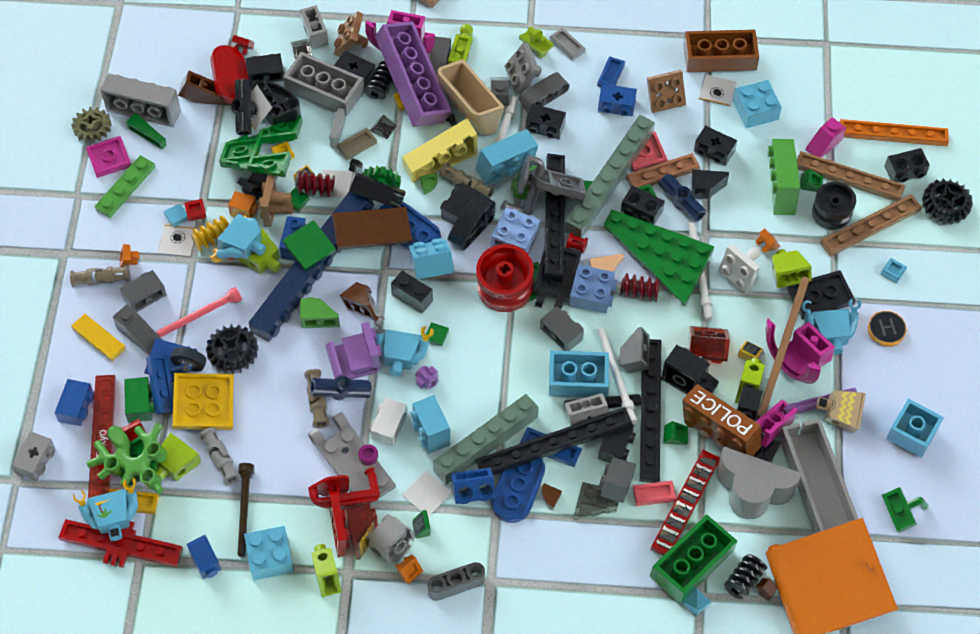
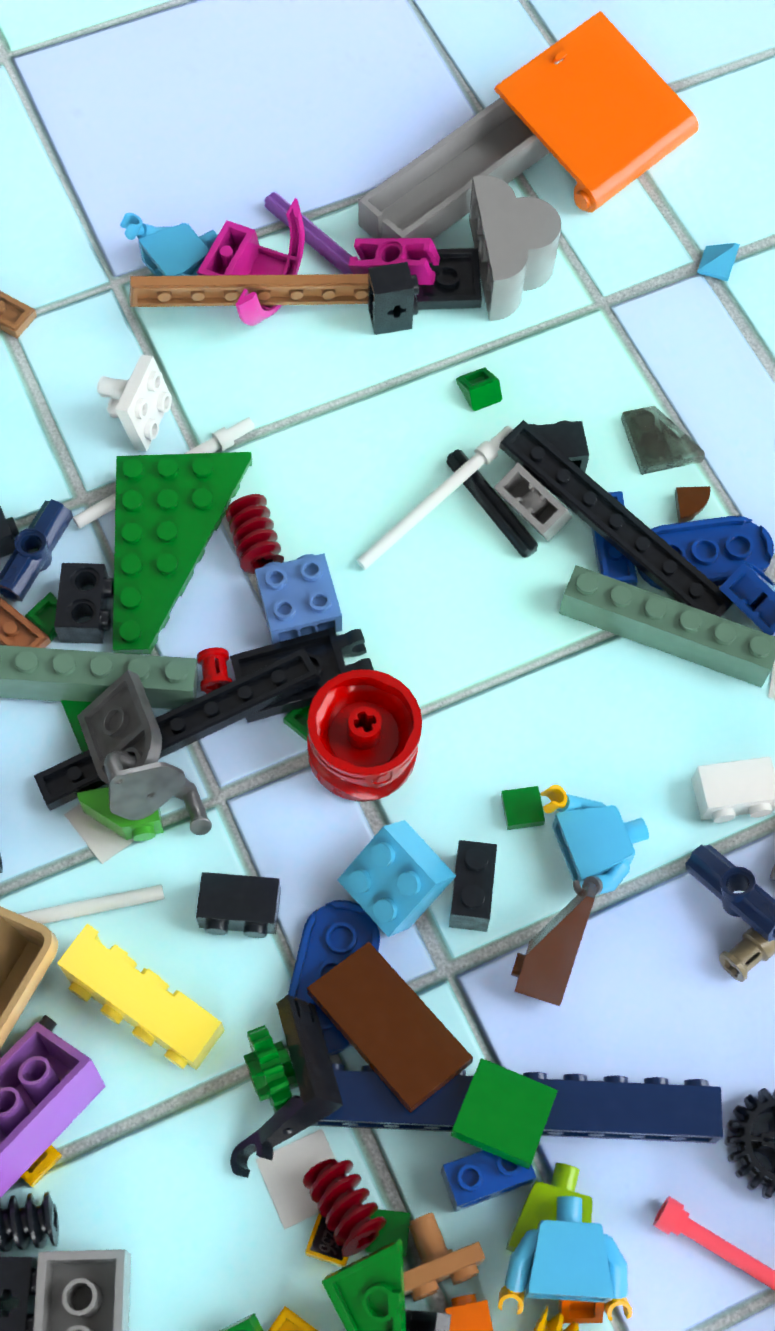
camera: 120 degrees left, 5 degrees up
bright green slope [300,297,340,328] -> none
medium lavender piece [325,322,382,380] -> none
light grey tile [329,108,346,149] -> none
dark tan tile [337,128,377,161] -> none
clear smoke slope [370,114,397,139] -> none
medium azure brick [410,395,451,454] -> none
medium lavender gear [415,365,439,389] -> none
bright green tile [420,173,438,195] -> none
dark tan piece [439,162,494,198] -> none
black beam [447,192,496,251] -> none
medium azure brick [475,129,539,186] -> none
light blue brick [491,207,541,253] -> none
dark grey brick [540,306,584,351] -> none
medium azure brick [549,350,609,397] -> none
light nougat tile [589,253,624,272] -> none
dark grey brick [599,457,636,503] -> none
slope [618,326,650,373] -> none
coral tile [632,481,676,507] -> none
black tile [639,339,662,483] -> none
green brick [649,514,738,604] -> none
tile [650,449,720,556] -> none
black hinge [661,344,719,395] -> none
dark orange brick [682,384,761,456] -> none
clear red slope [688,326,730,364] -> none
black piece [724,554,768,599] -> none
lime torso [735,358,765,404] -> none
slope [737,340,763,361] -> none
orange tile [755,228,781,253] -> none
reddish brown piece [756,578,778,601] -> none
lime torso [772,249,812,288] -> none
black plate [787,270,856,320] -> none
tan torso [816,390,866,433] -> none
black tile [867,311,907,347] -> none
medium azure tile [881,258,907,283] -> none
green plate [882,487,929,533] -> none
medium azure brick [886,398,944,458] -> none

